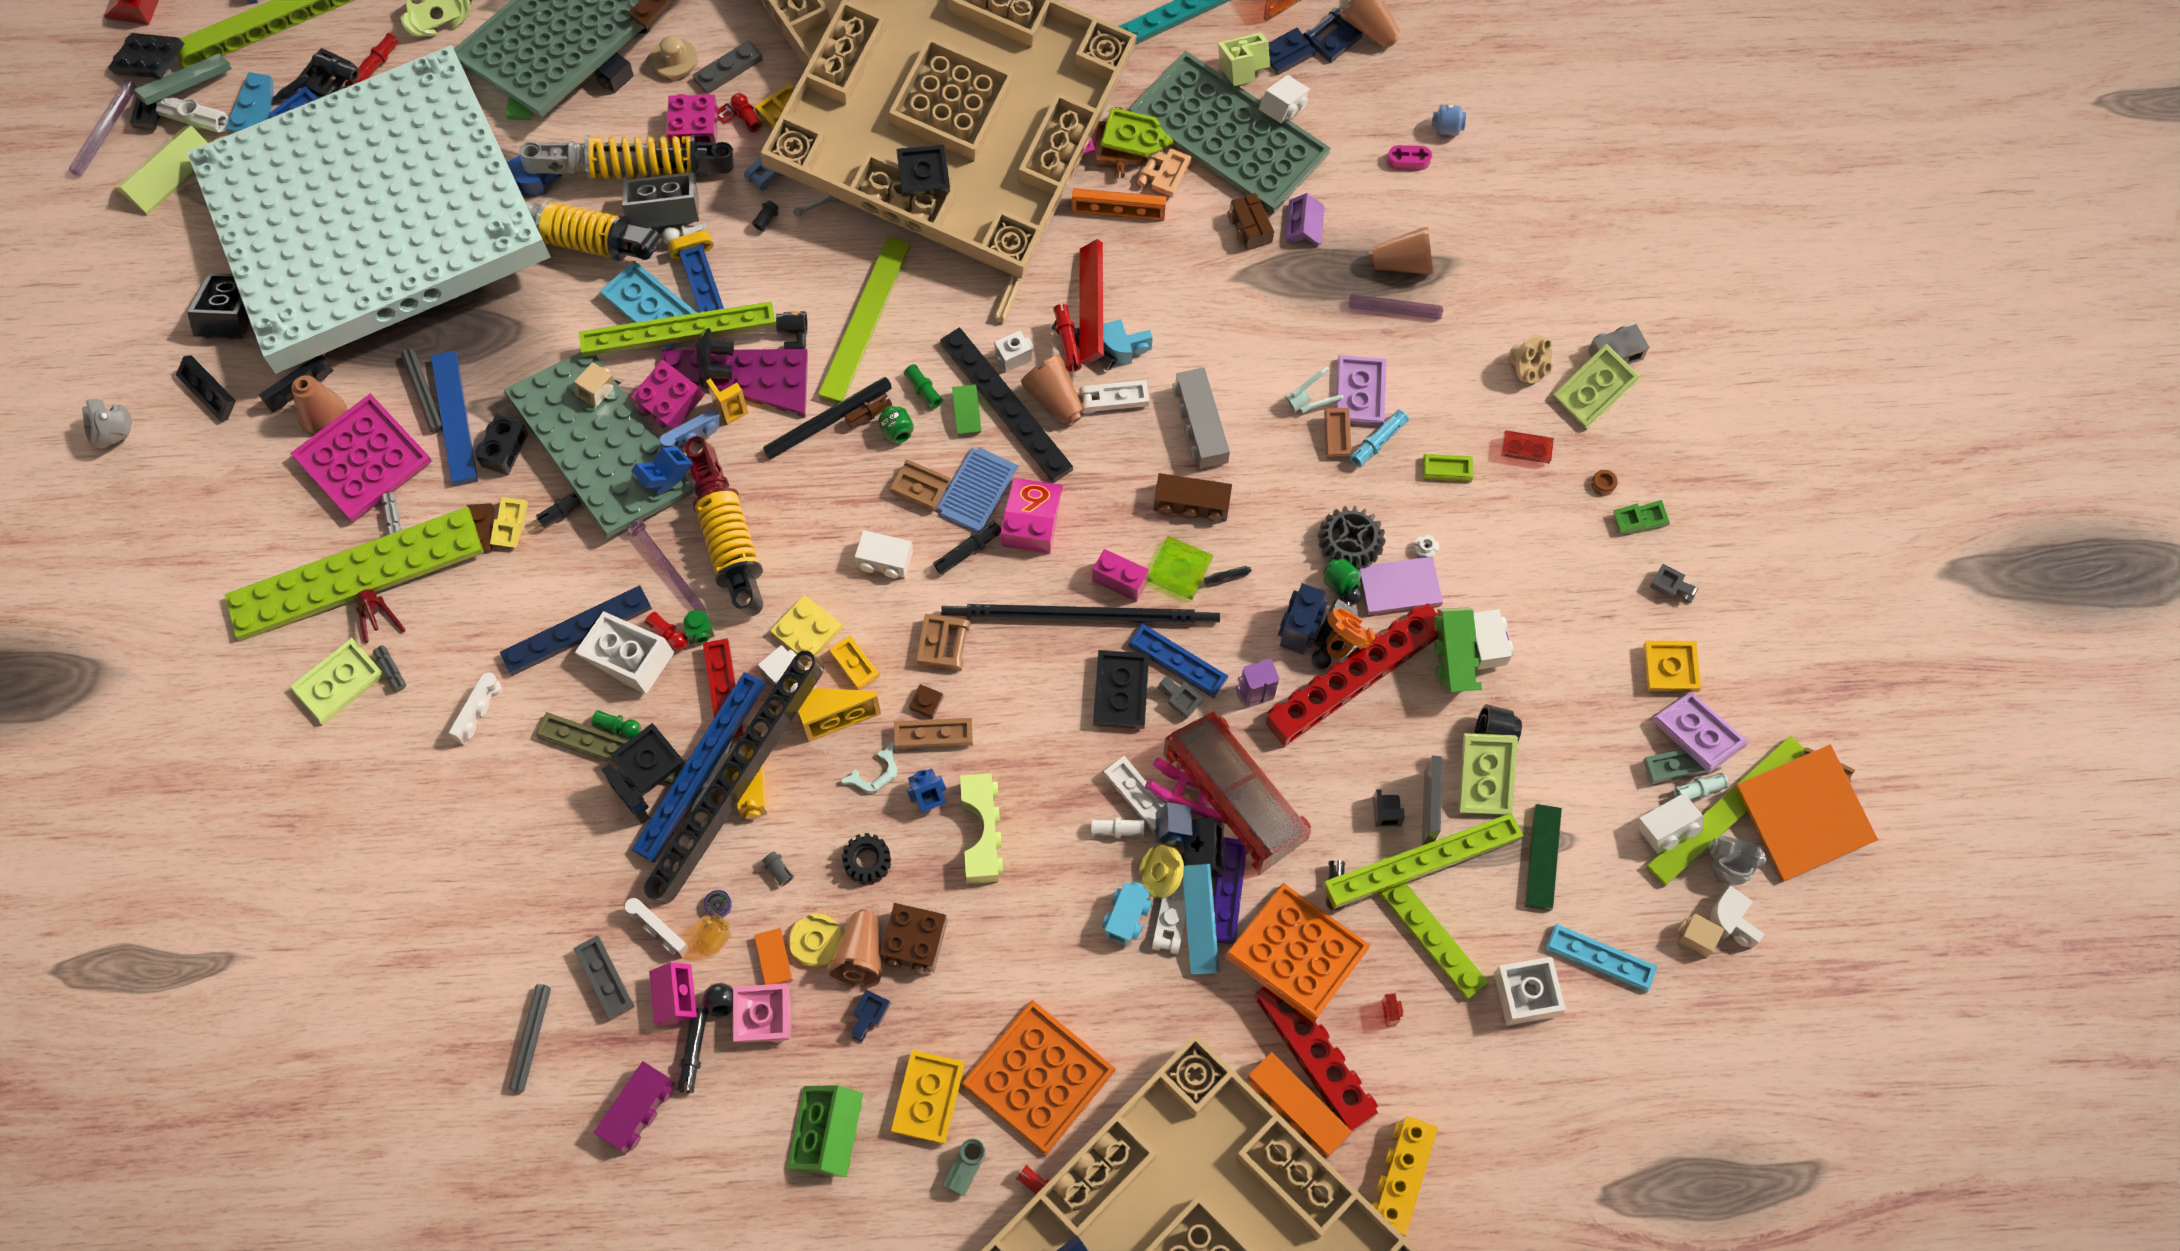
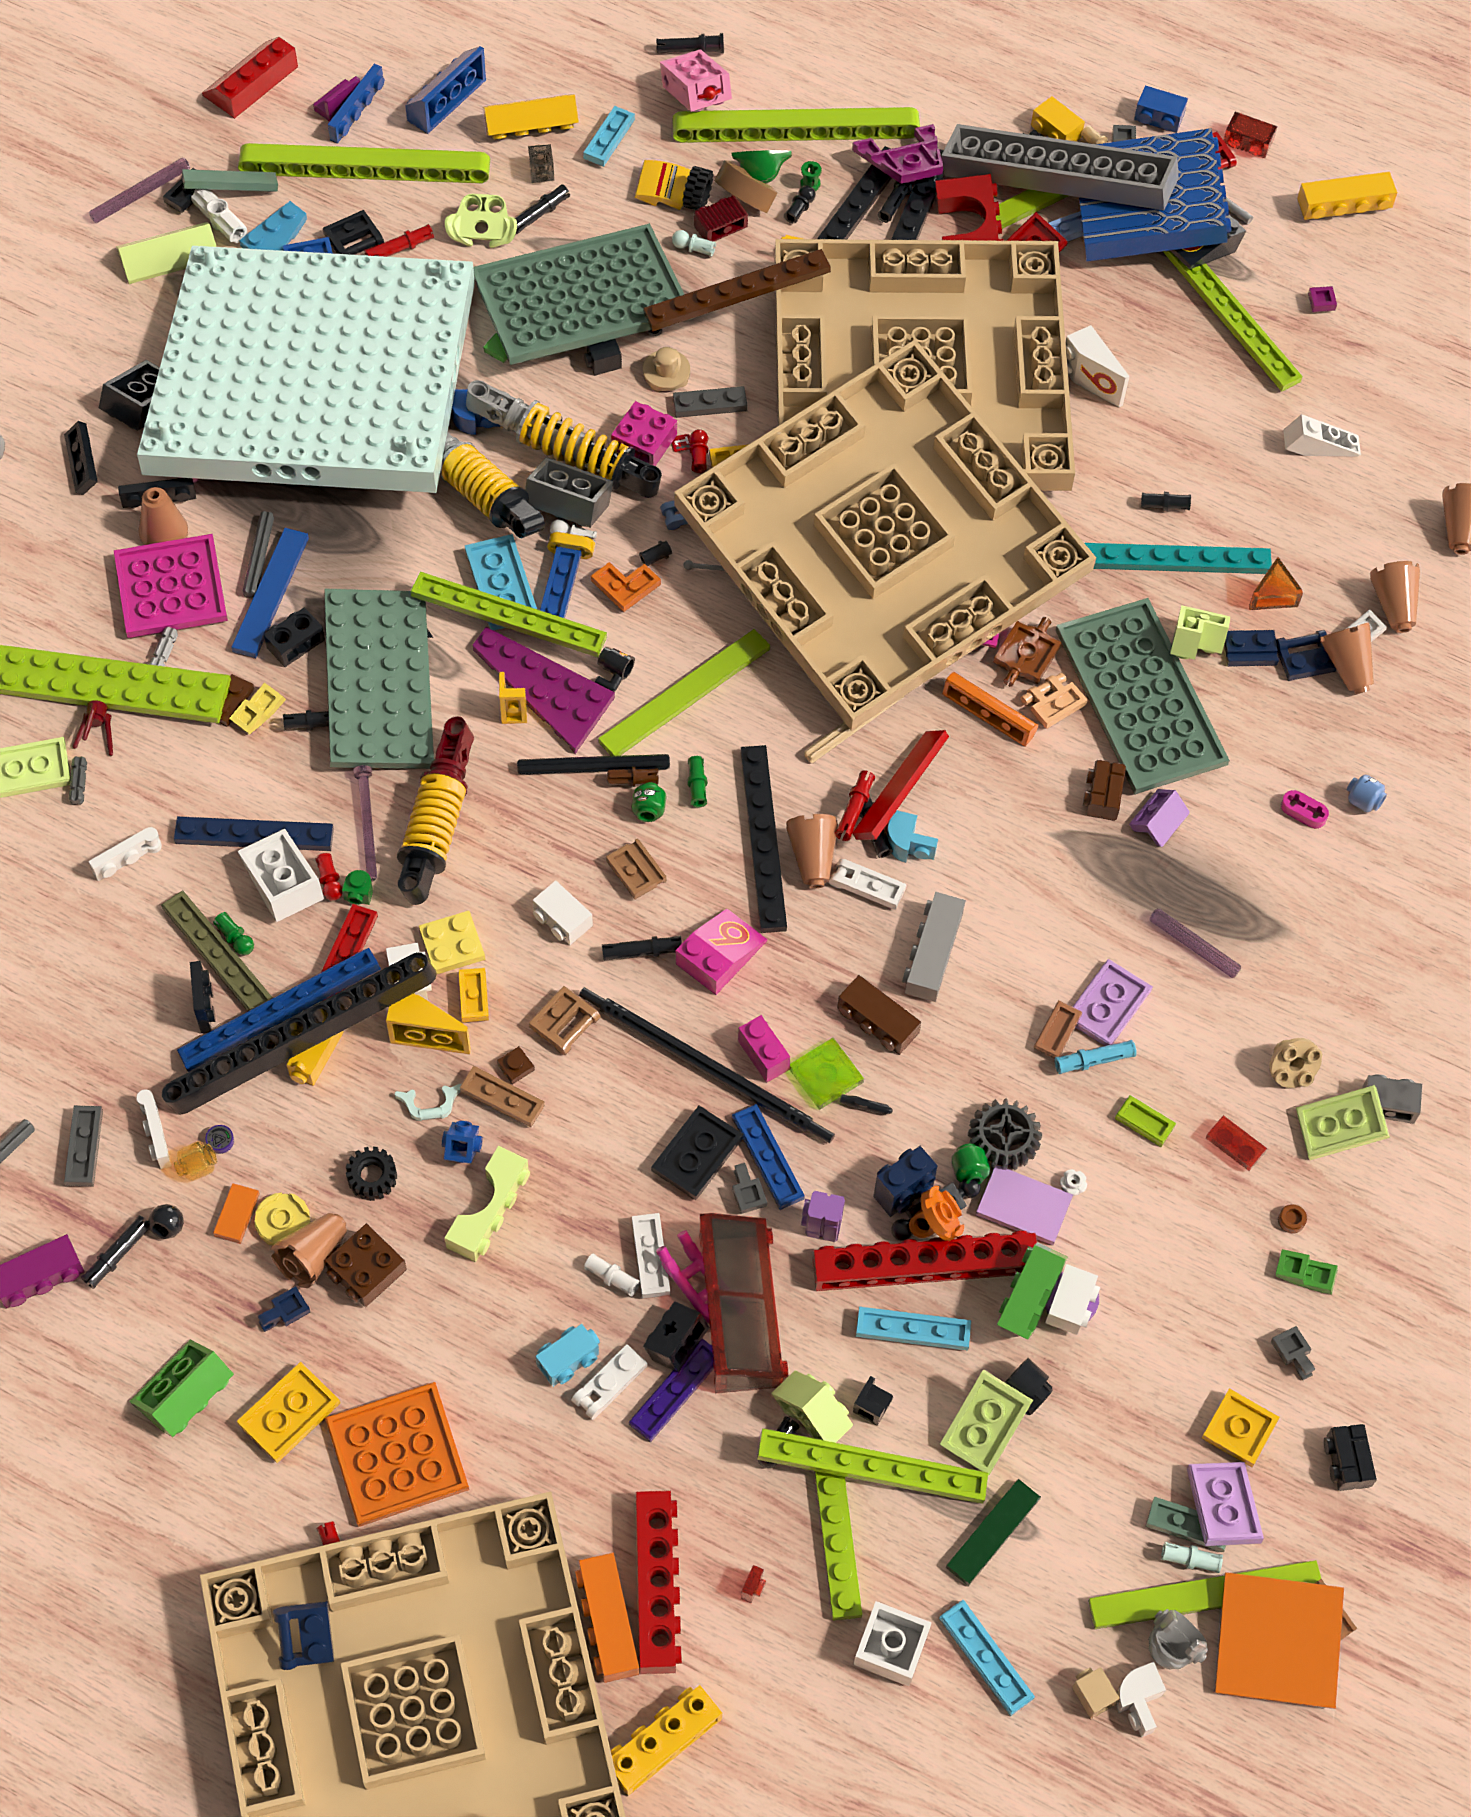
camera: 30 degrees right, 5 degrees down
black plate [108,33,185,79] -> none
black piece [272,75,309,103] -> none
black pin [311,52,359,83] -> none
tan brick [574,362,614,408] -> none
black plate [610,723,685,796] -> none
dark pink brick [631,359,705,430] -> none
blue brick [631,447,693,494] -> none
dark pink brick [649,962,697,1026] -> none
medium blue plate [659,408,720,452] -> none
black connector [695,328,734,388] -> none
bright pink slope [733,983,792,1043] -> none
dark grey pin [762,851,794,887] -> none
black plate [896,144,950,197] -> none
medium blue window [936,447,1019,532] -> none
sand green piece [943,1138,986,1197] -> none
bright green slope [952,384,982,435] -> none
white brick [994,330,1034,372] -> none
lime tile [1101,107,1174,157] -> none
light yellow tile [1139,845,1184,899] -> none
dark blue brick [1155,802,1192,847] -> none
medium azure tile [1183,864,1219,974] -> none
orange tile [1225,883,1371,1022] -> none
white brick [1259,75,1310,123] -> none
light aqua plant [1285,367,1343,414] -> none
nougat cone [1368,227,1433,275] -> none
dark grey tile [1422,755,1443,846] -> none
white brick [1639,793,1703,854] -> none
none -> orange plate [591,562,661,612]
none -> yellowish green brick [771,1370,853,1443]
none -> medium azure plate [856,1306,971,1351]
none -> black brick [1324,1424,1377,1491]

